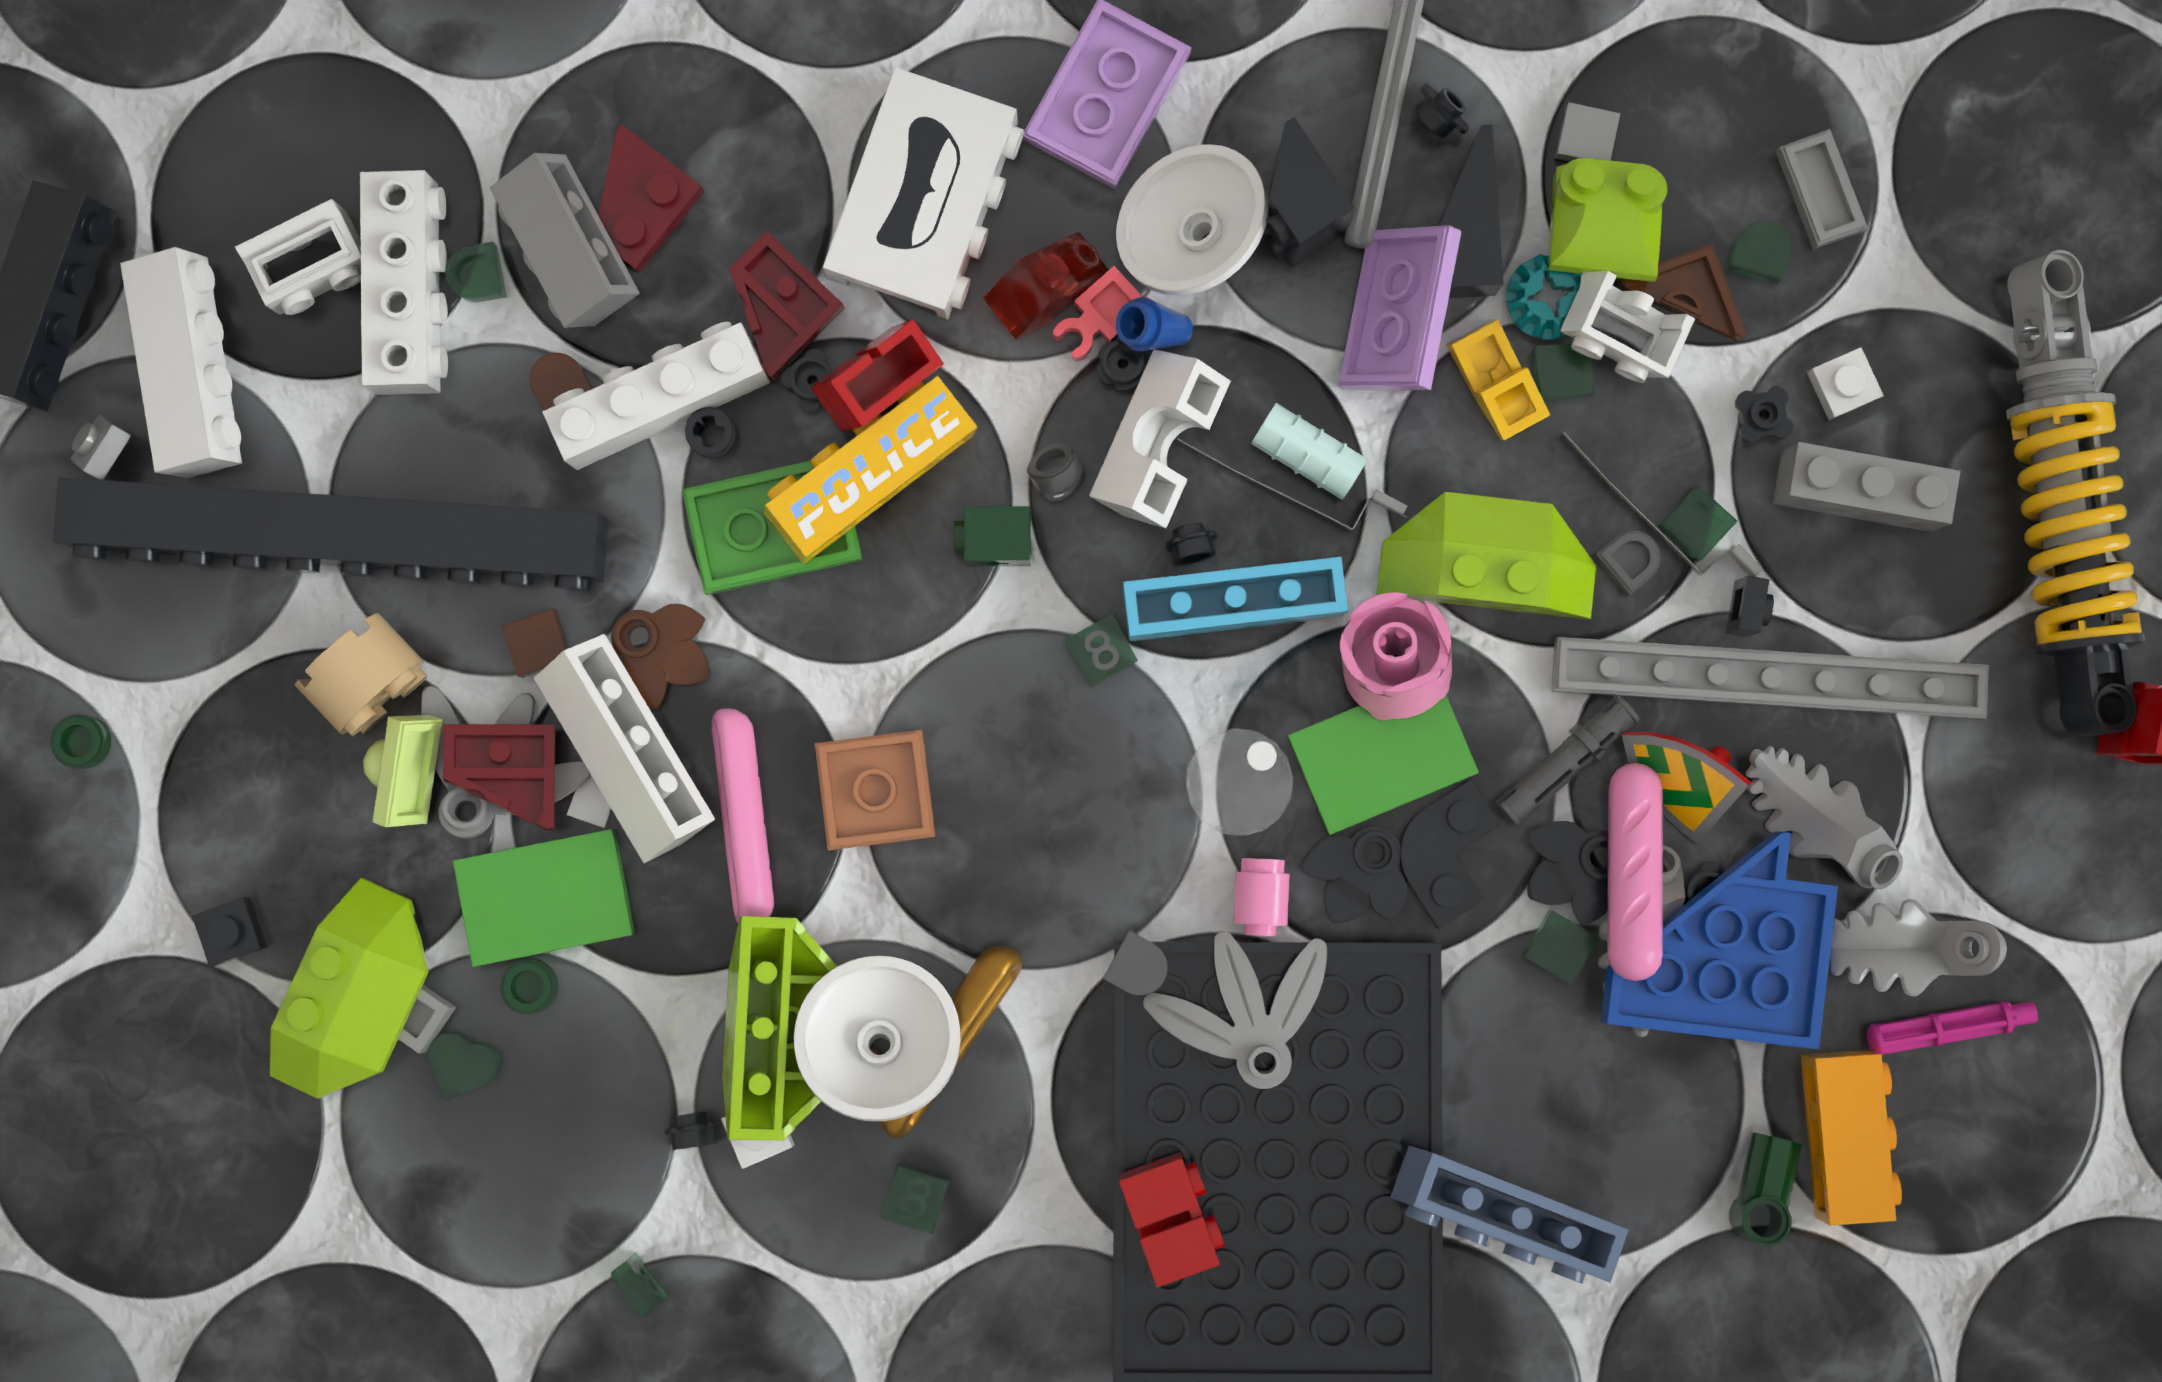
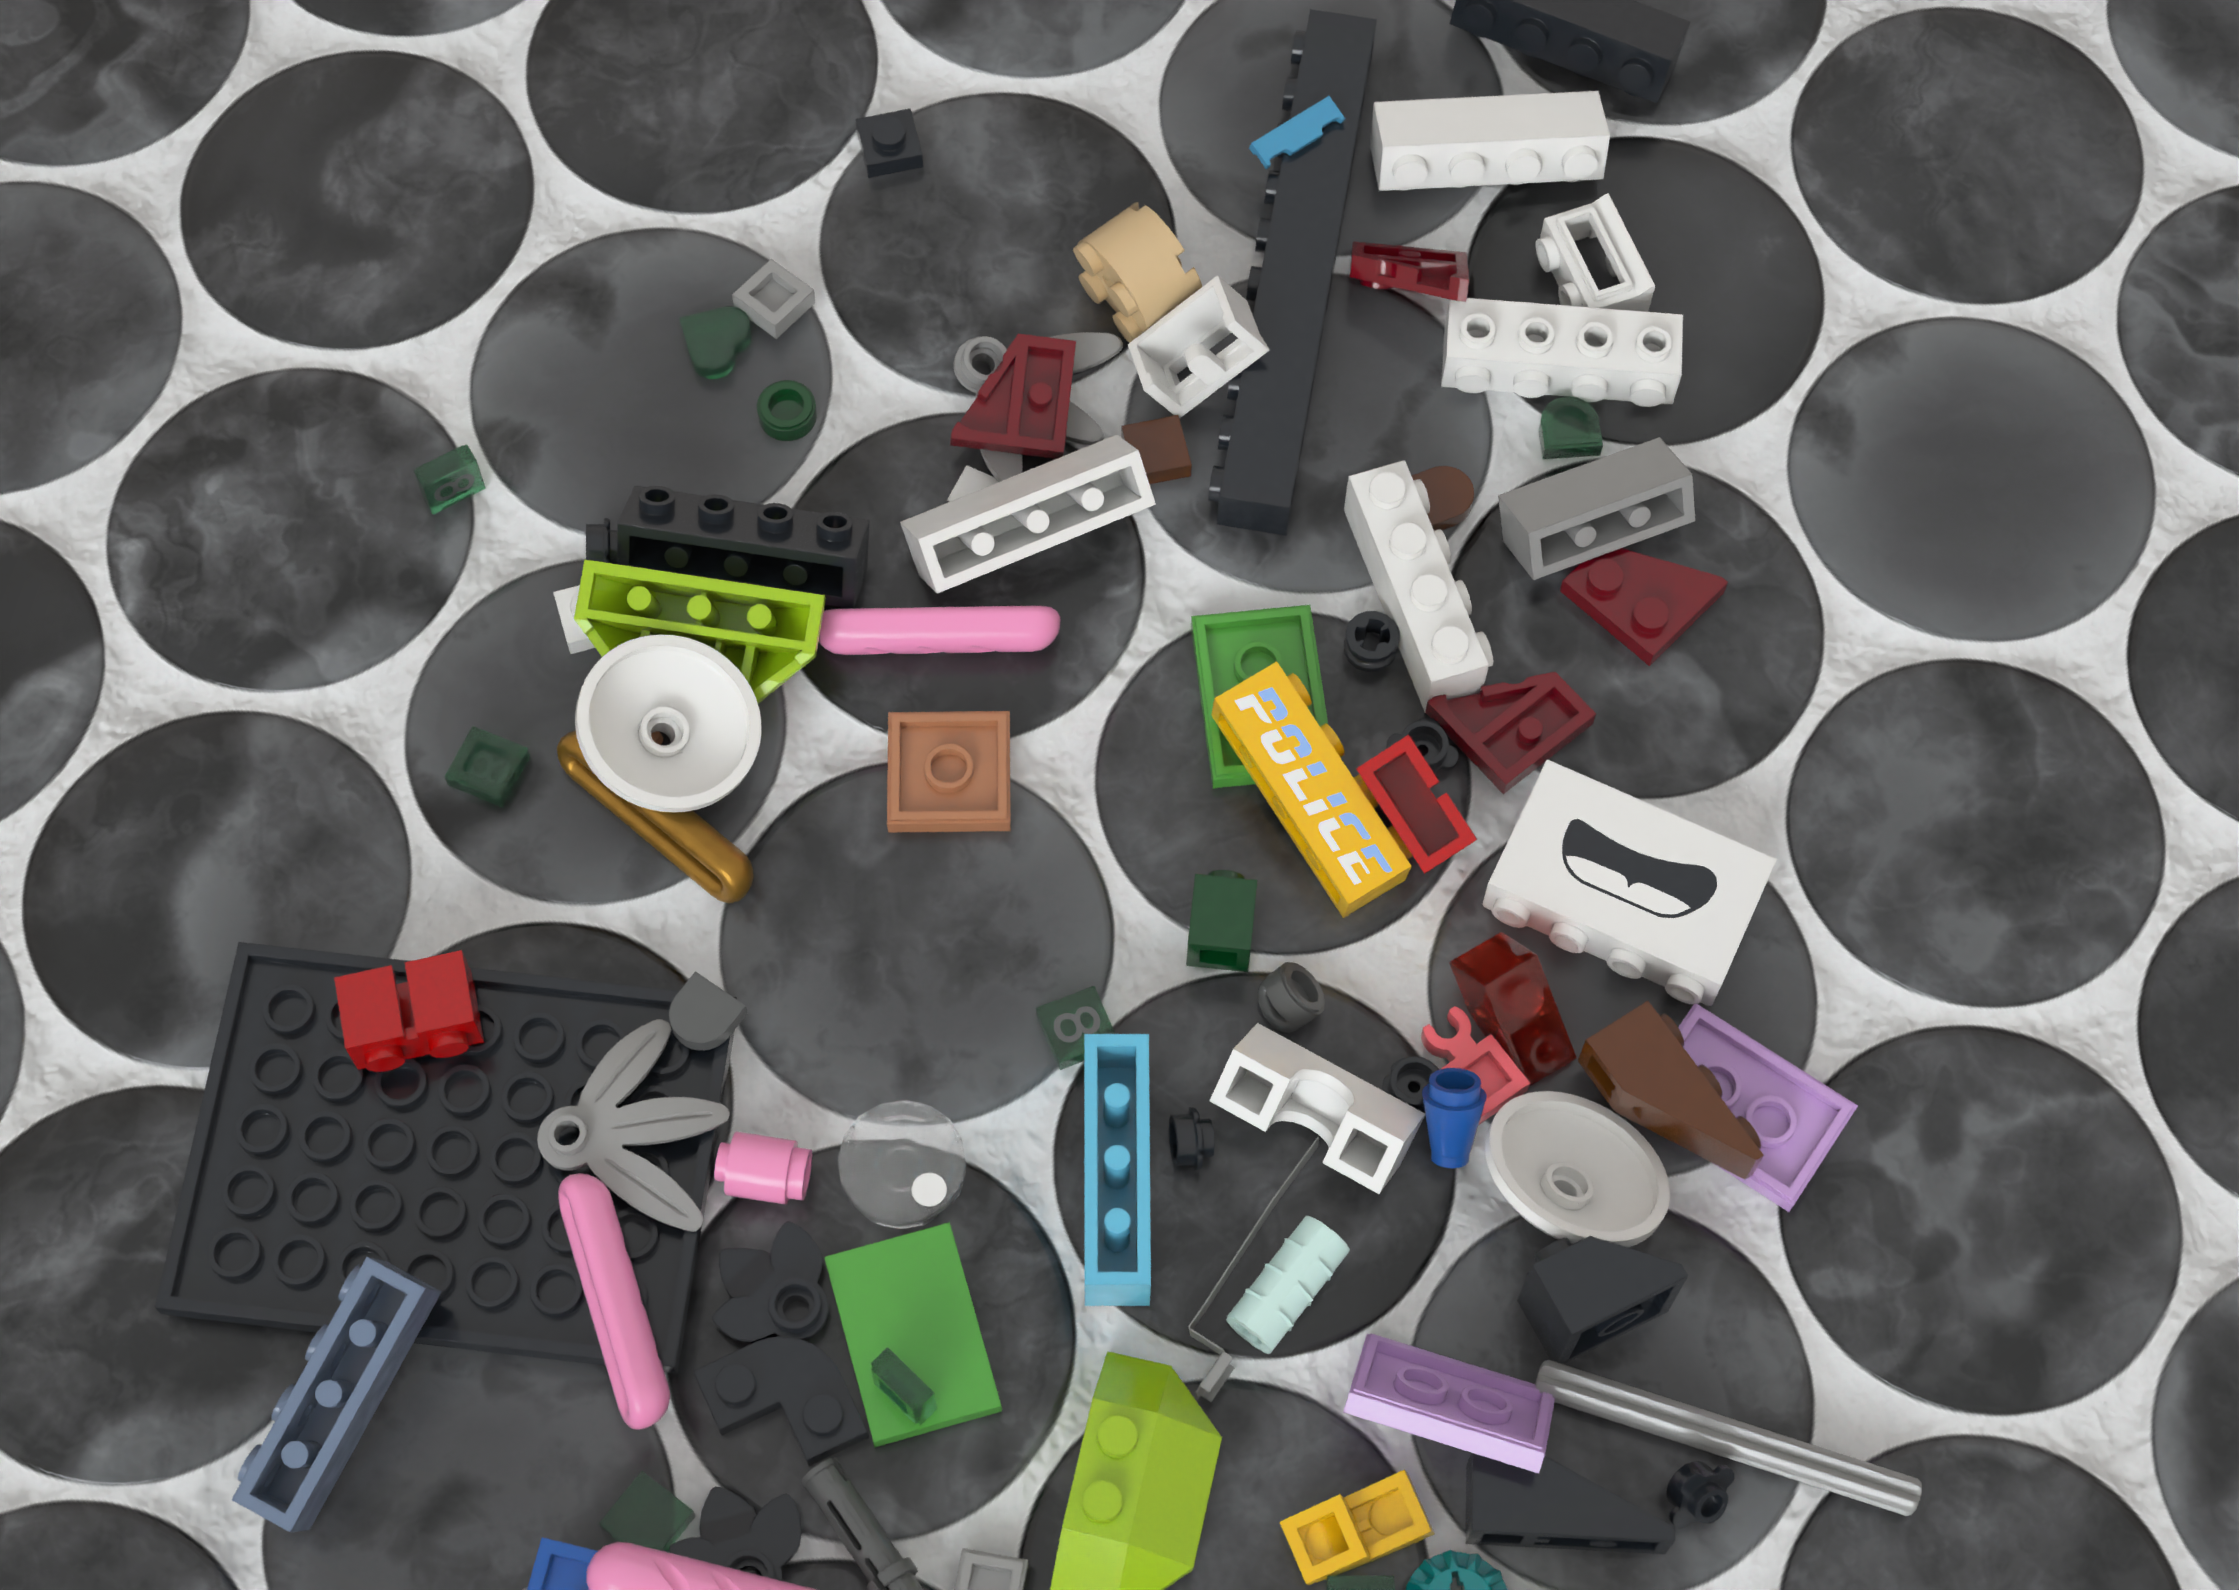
camera: 90 degrees right, 20 degrees down
dark green tile [50,714,111,769] -> none
light grey plate [70,414,131,480] -> none
lime wedge [270,878,429,1099] -> none
yellowish green tile [363,715,443,827] -> none
bright green tile [453,829,635,967] -> none
reddish brown plate [611,604,710,709] -> none
bright pink brick [1340,592,1452,721] -> none
none -> bright pink piece [558,1173,670,1430]
none -> black brick [617,486,870,609]
none -> clear green tile [871,1347,937,1425]
none -> white window [1128,275,1269,419]
none -> dark azure piece [1249,96,1345,169]
none -> dark red wing [1350,241,1469,302]
none -> reddish brown slope [1578,1001,1764,1180]

